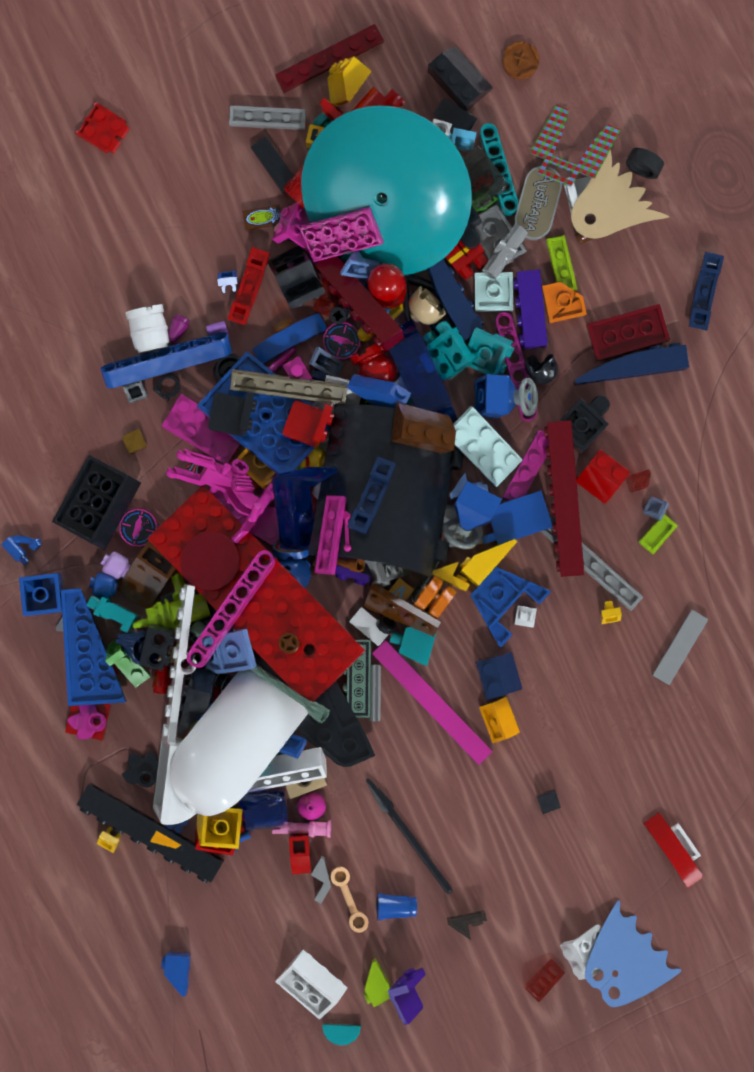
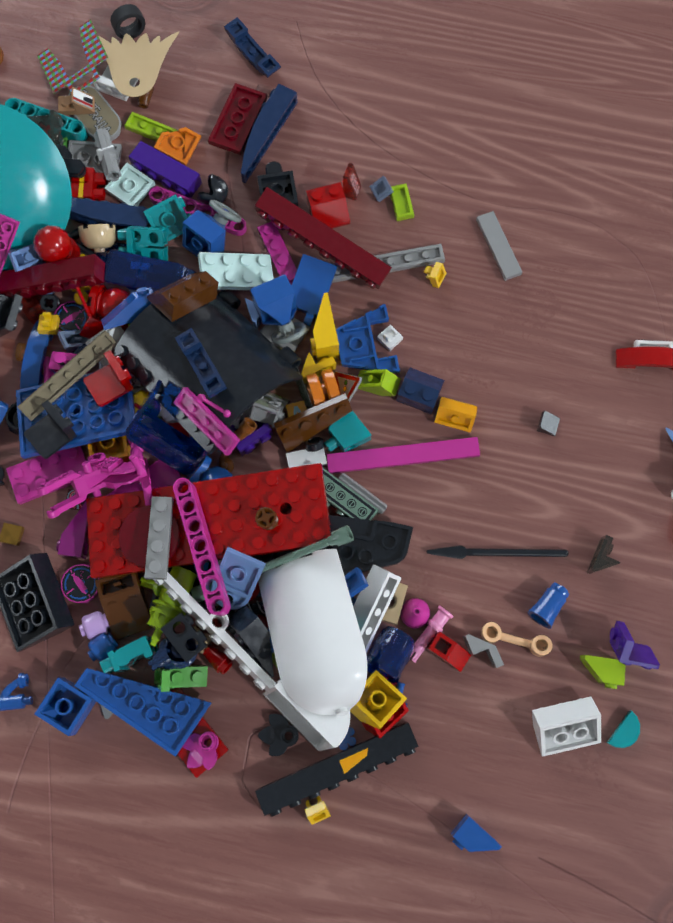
camera: 50 degrees left, 10 degrees down
none -> yellow tile [37,312,60,335]
none -> magenta slope [56,502,89,559]
none -> medium nougat slope [58,87,95,115]
none -> red piece [76,287,104,339]
none -> light grey plate [144,496,174,580]
none -> piece [334,371,362,402]
none -> lime slope [358,369,401,396]

